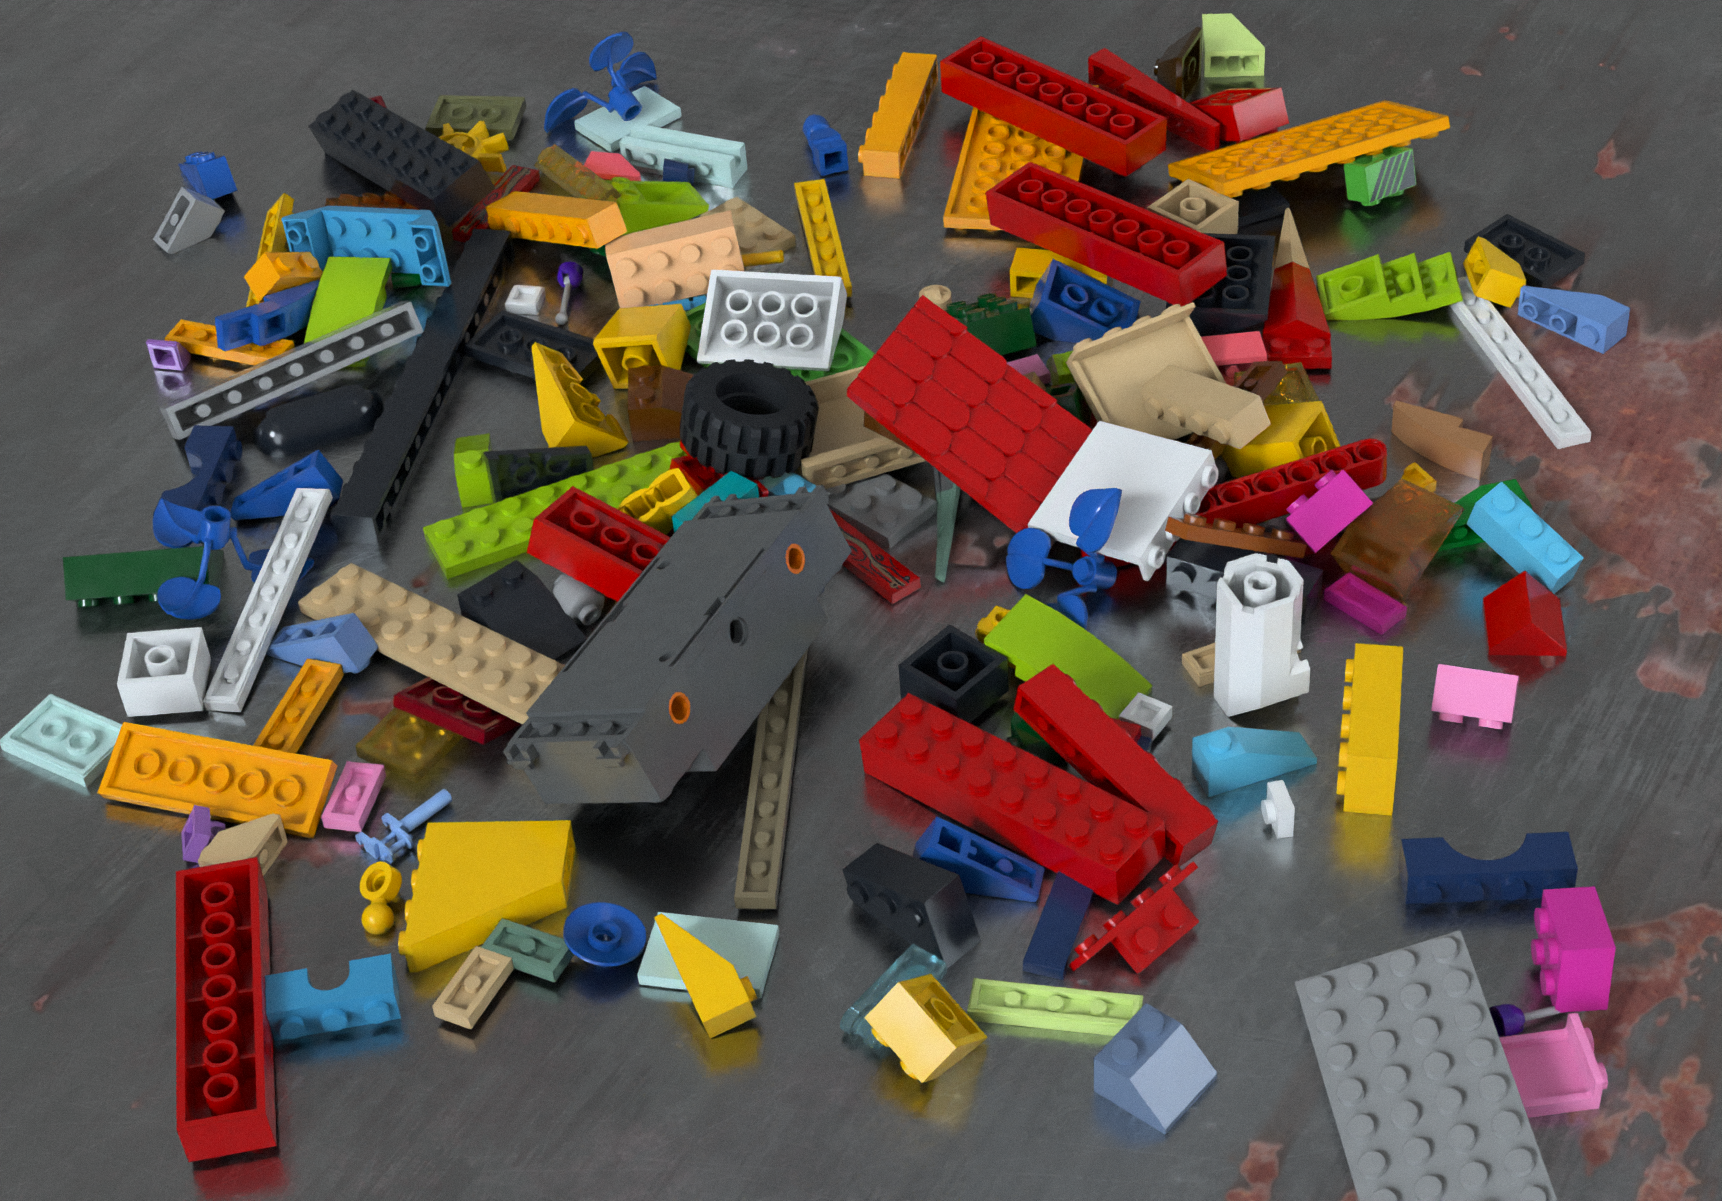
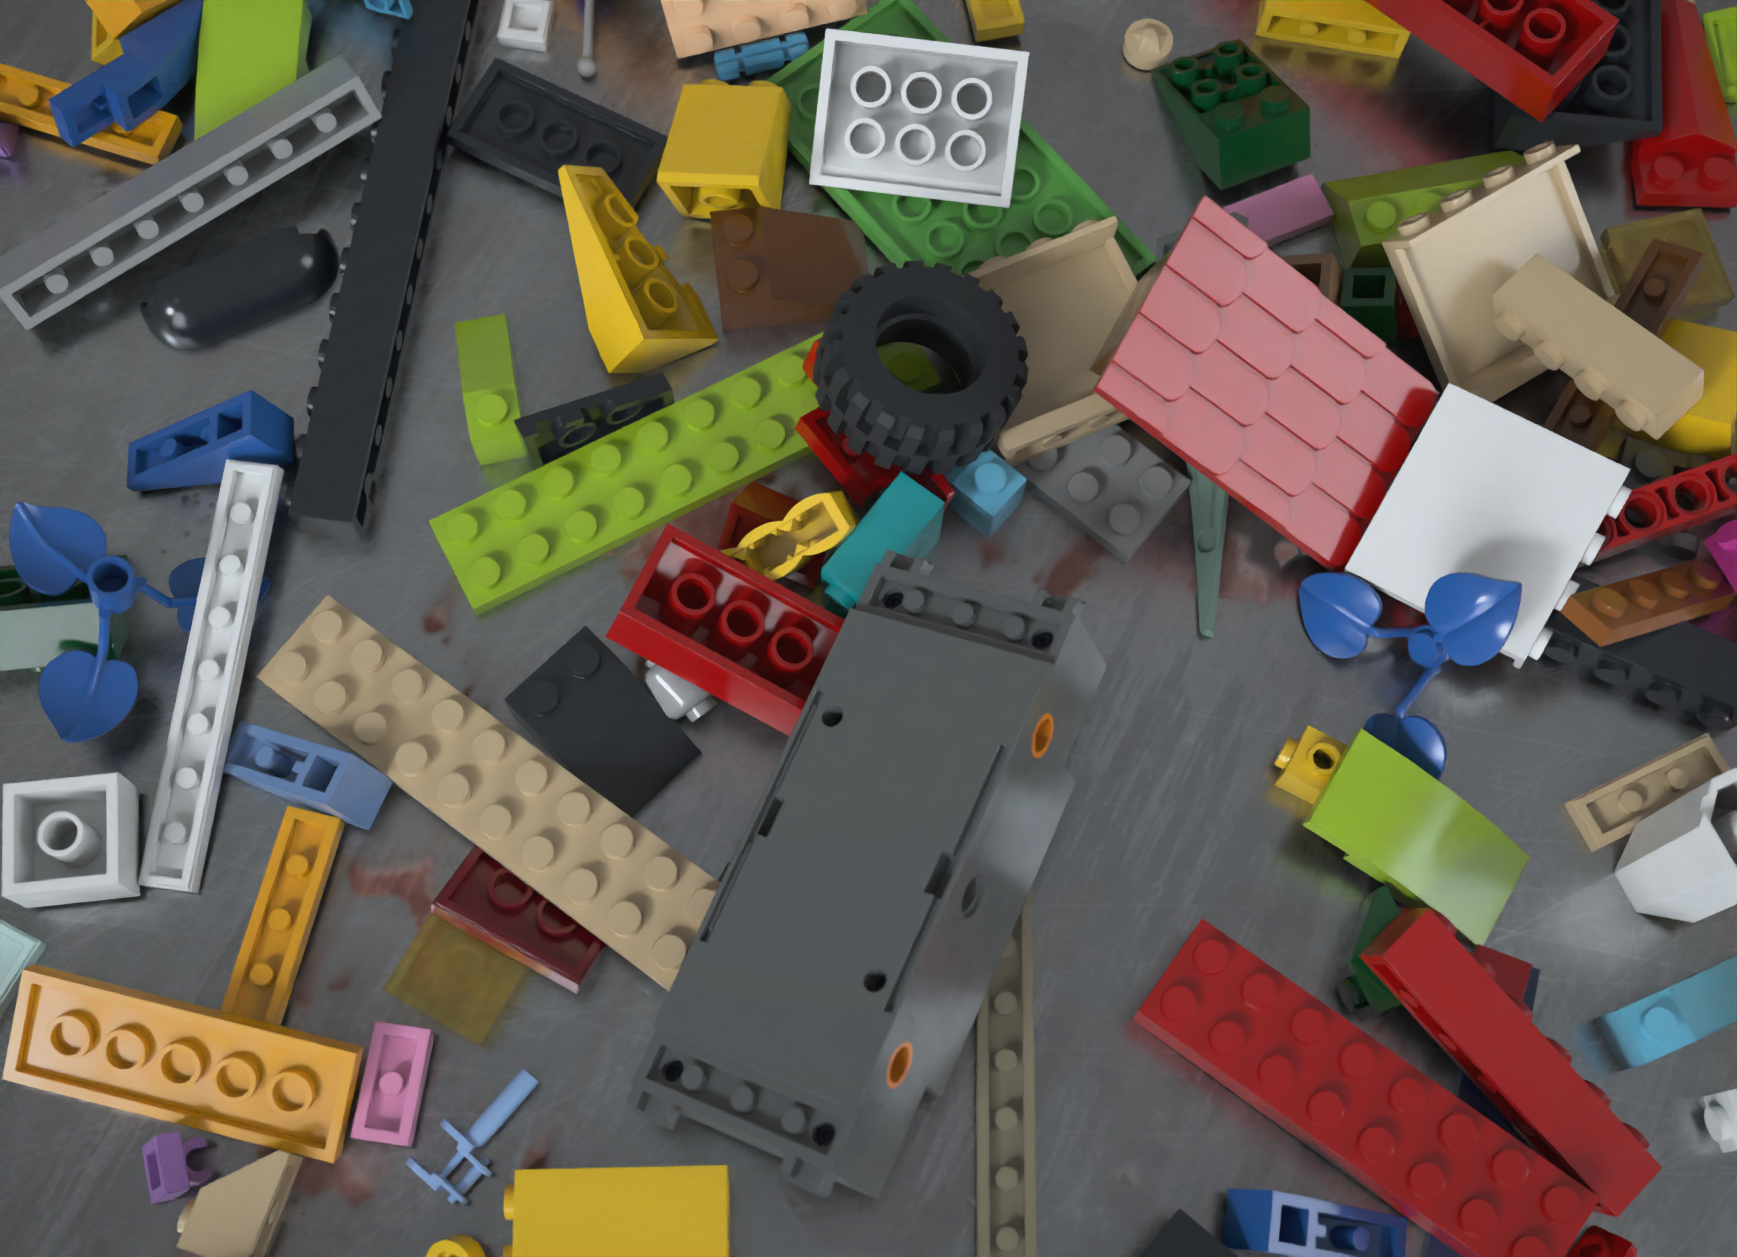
camera: 10 degrees left, 30 degrees up
dark blue arch [153,425,243,516] -> none
red tile [829,508,921,604] -> none
black brick [898,624,1009,723] -> none
blue slope [1029,259,1141,343] -> none
white plate [1119,692,1173,741] -> none
coral brick [1201,331,1267,386] -> none

